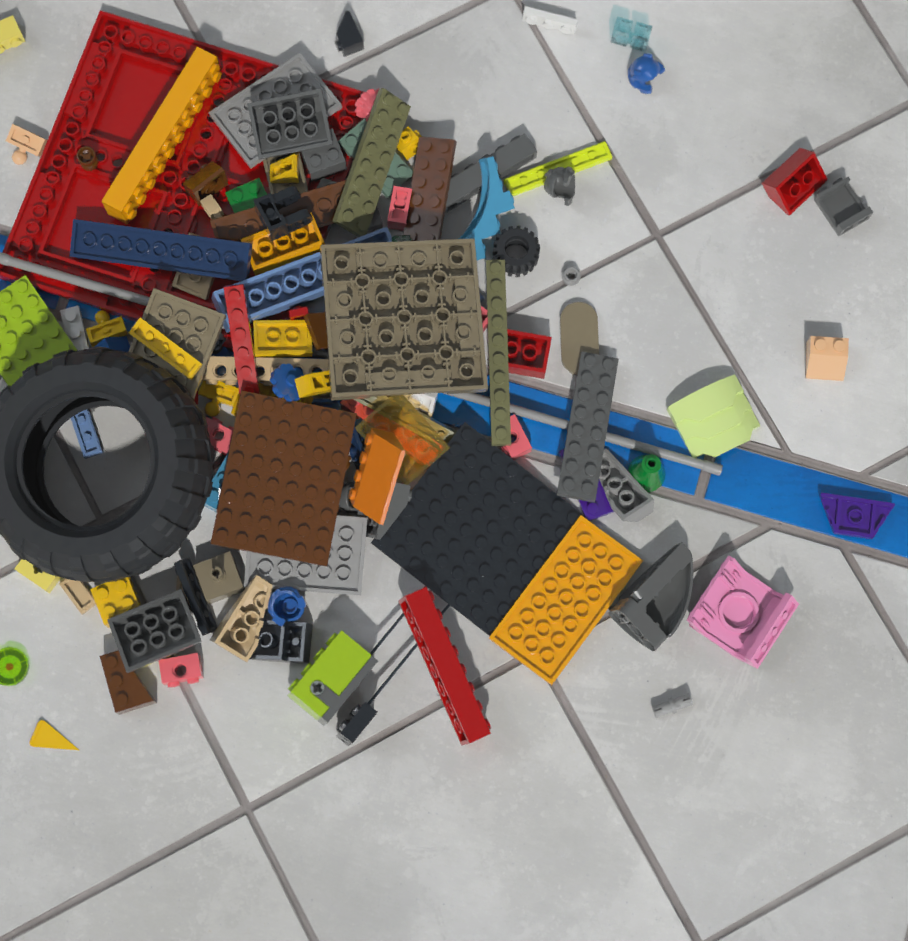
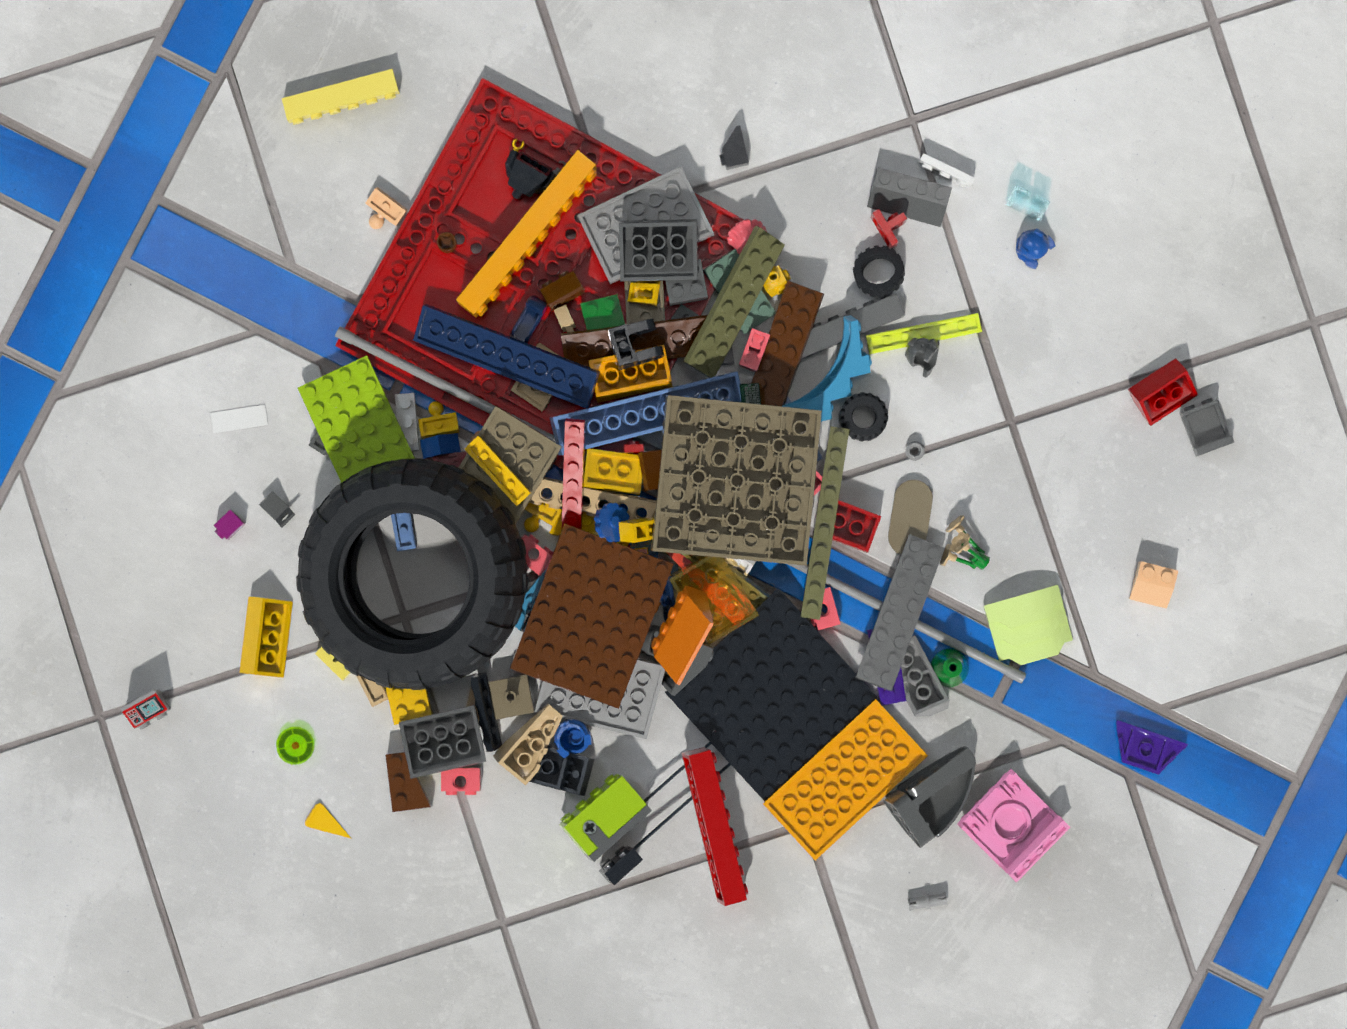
camera: 15 degrees right, 10 degrees up
none -> black torso [505,139,566,200]
none -> dark blue animal [511,295,547,343]
none -> black tyre [853,245,905,297]
none -> dark grey slope [867,167,952,227]
none -> bracket [870,209,907,249]
none -> tan plant [940,515,990,570]

